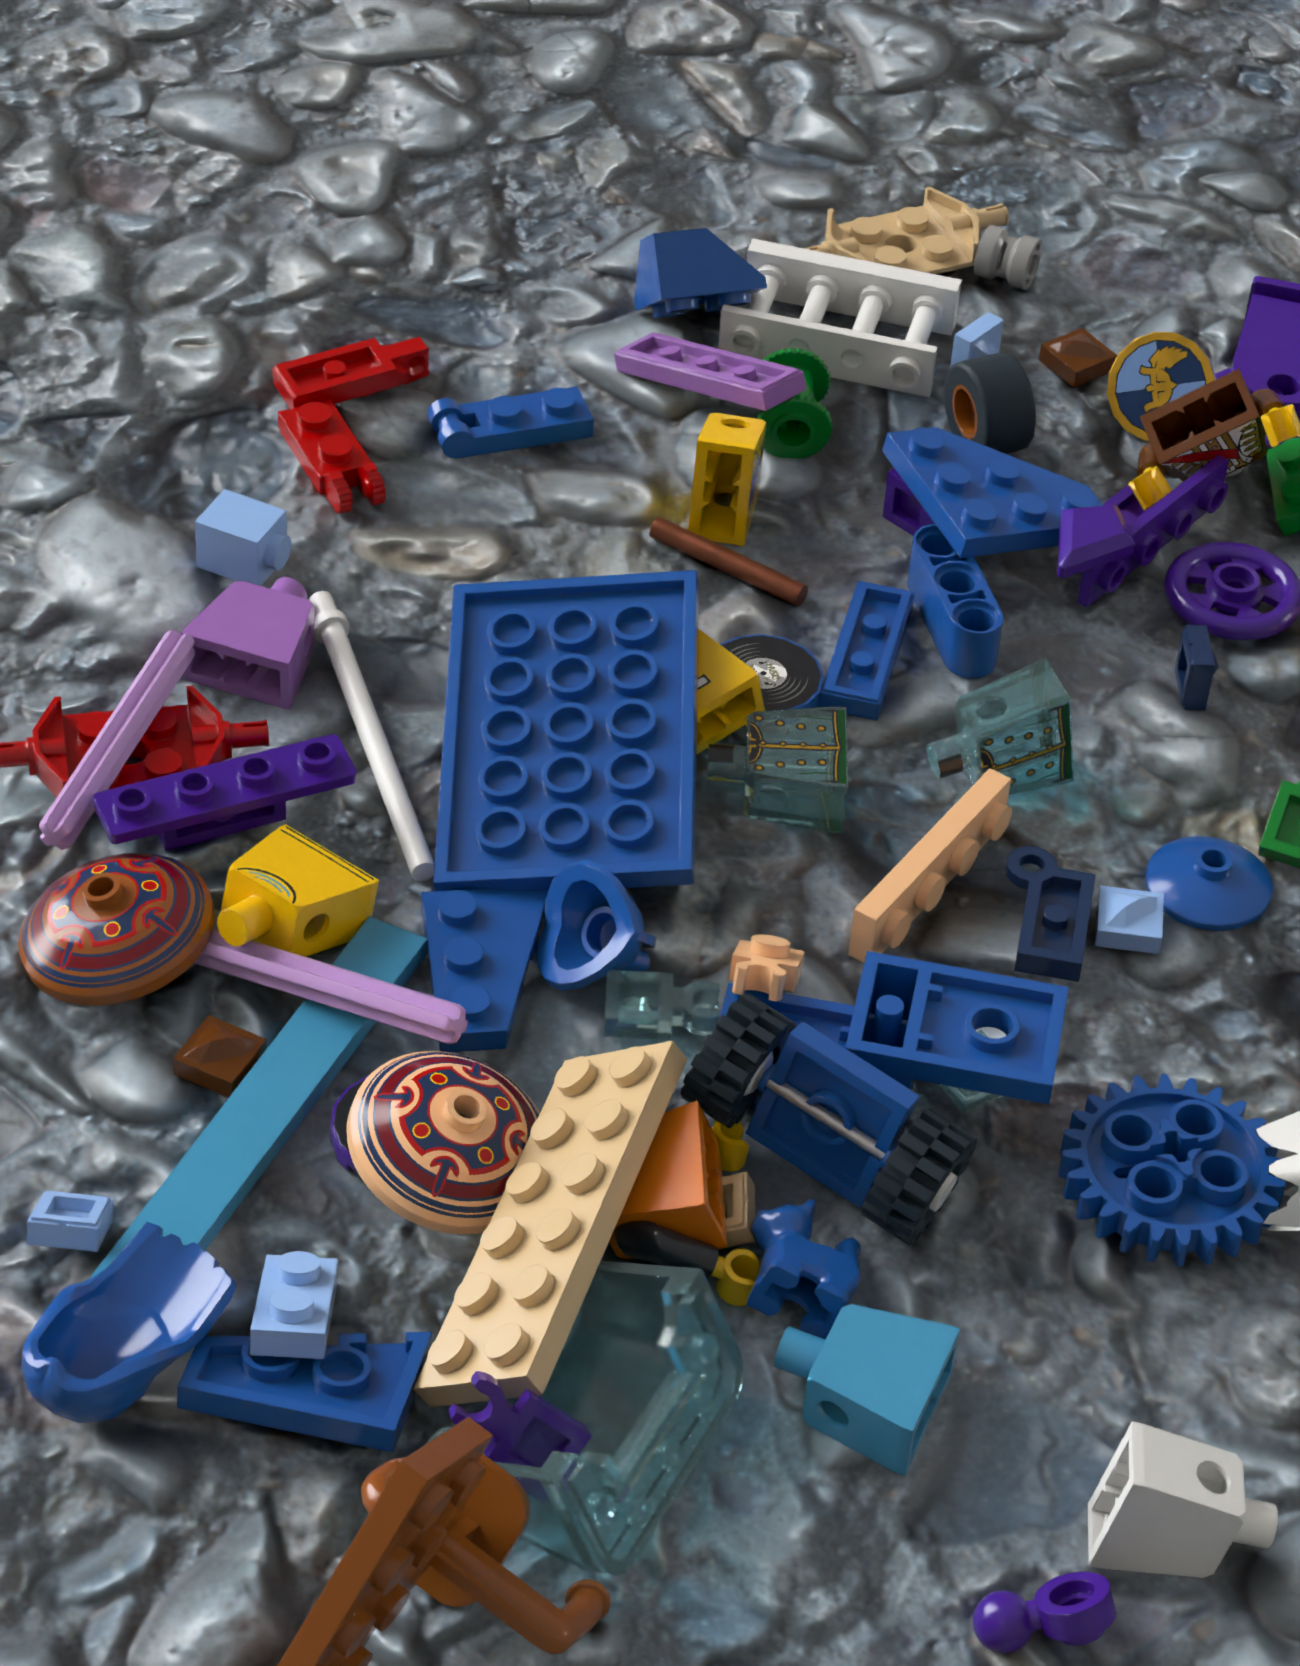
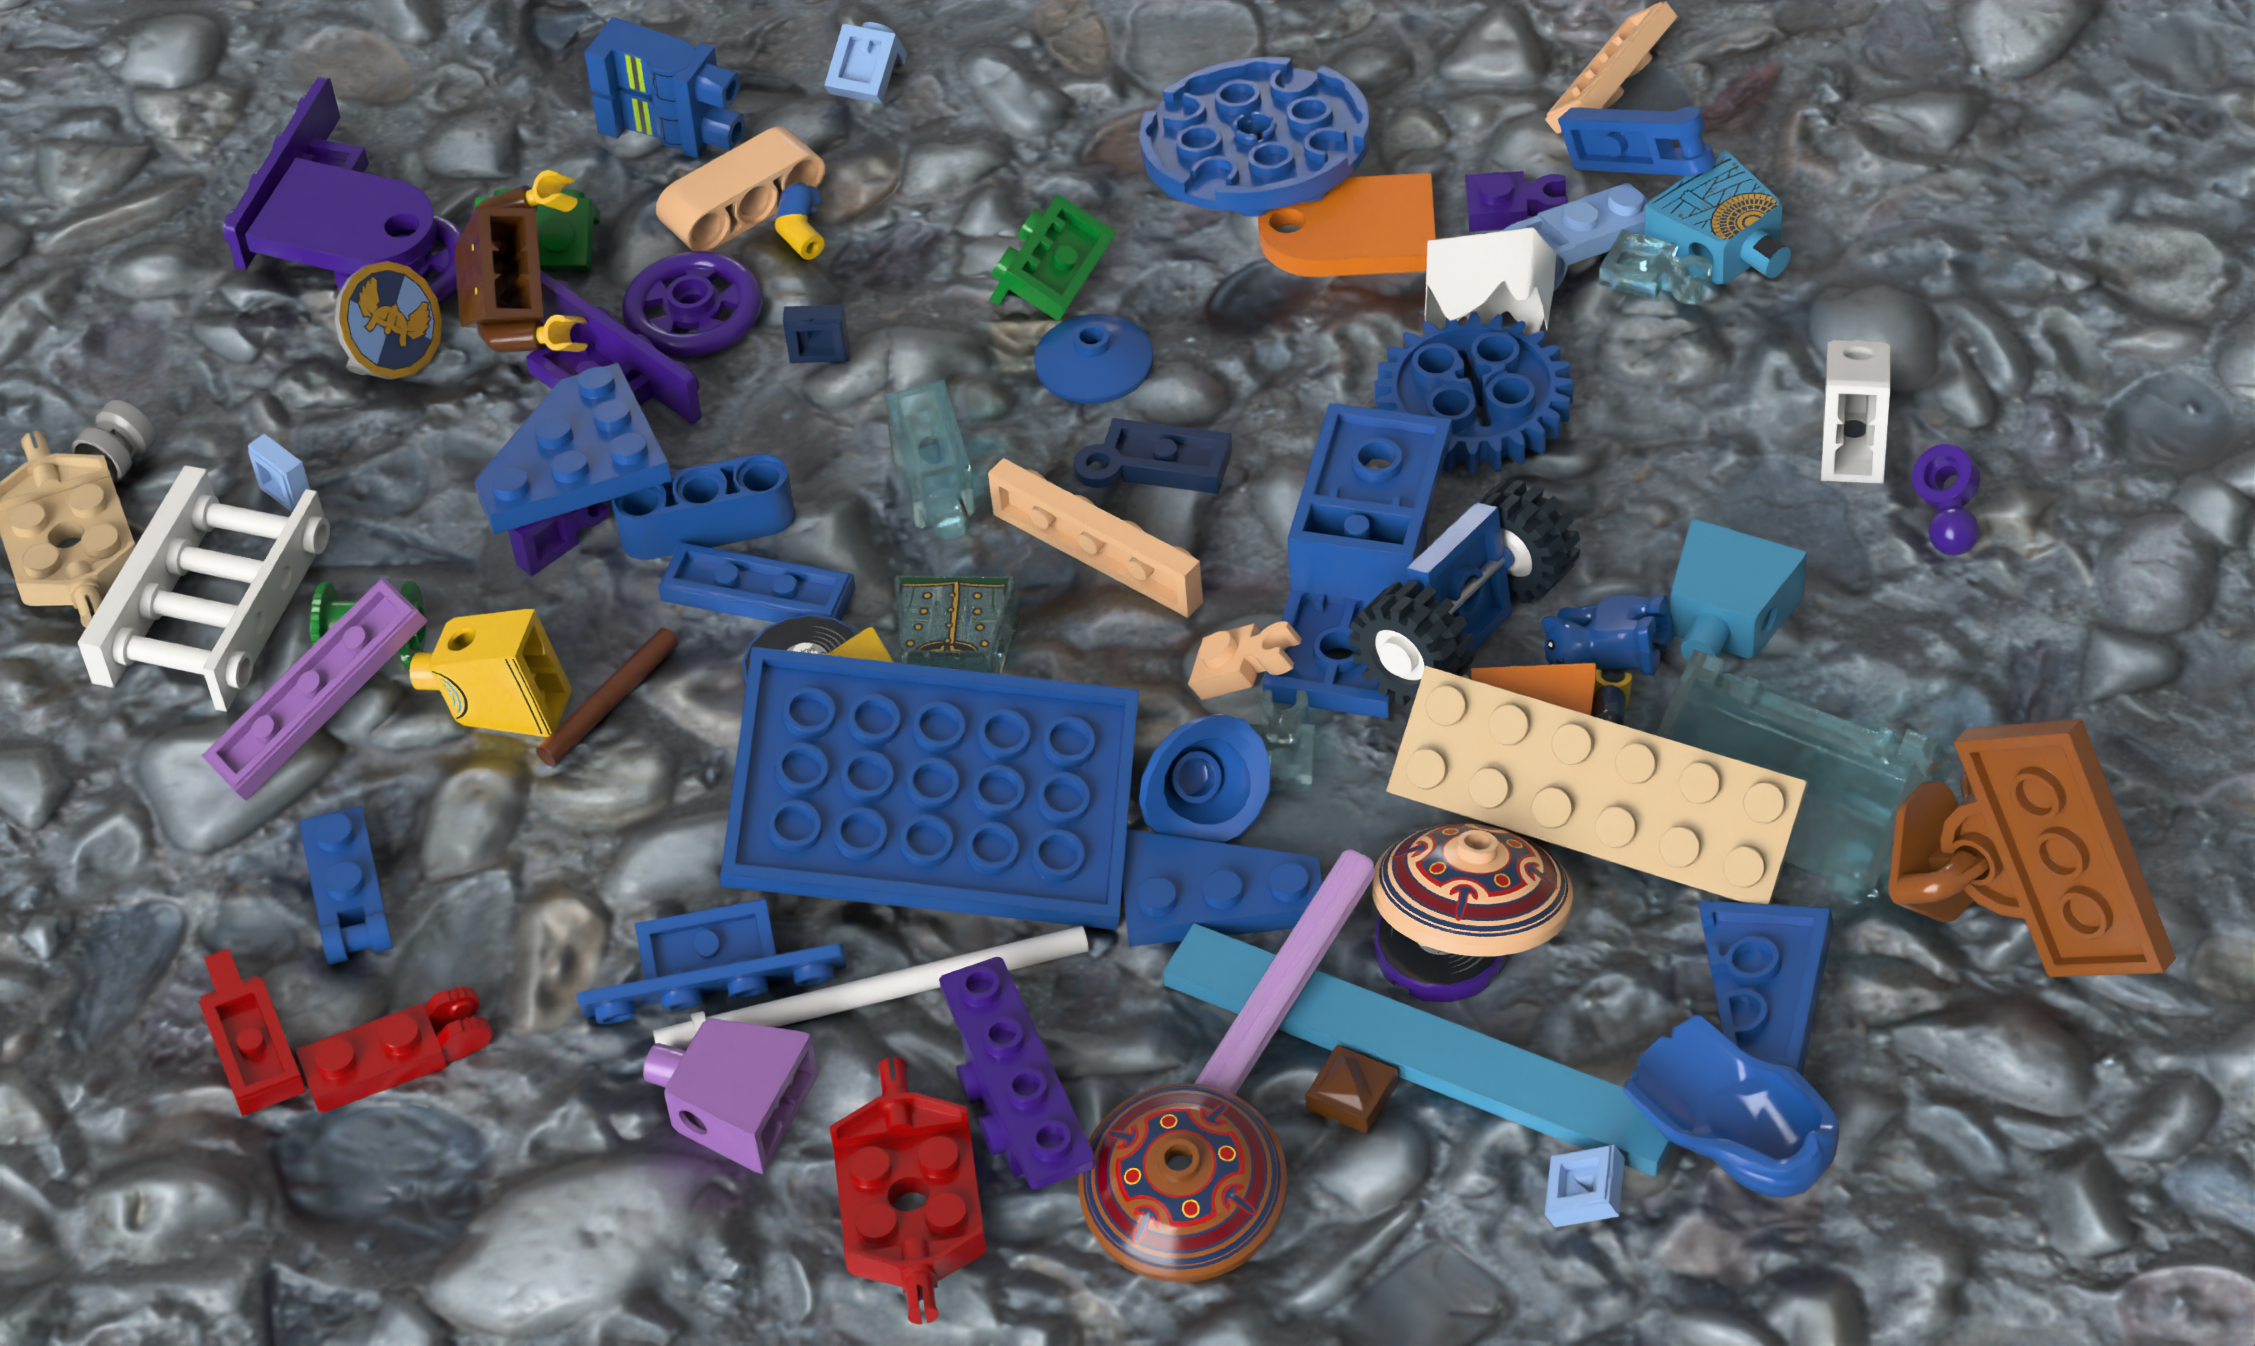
camera: 80 degrees left, 5 degrees up
lavender axle [39,630,195,850] -> none
light blue brick [195,489,292,586] -> none
yellow torso [217,824,379,957] -> none
light blue plate [250,1251,338,1359] -> none
dark purple plate [448,1371,592,1498] -> none
blue slope [634,228,767,318] -> none
black wheel [944,352,1036,454] -> none
reddish brown tile [1039,328,1117,388] -> none
dark purple piece [1057,505,1135,578] -> none
light blue tile [1095,885,1164,954] -> none
none -> blue bracket [577,899,846,1024]

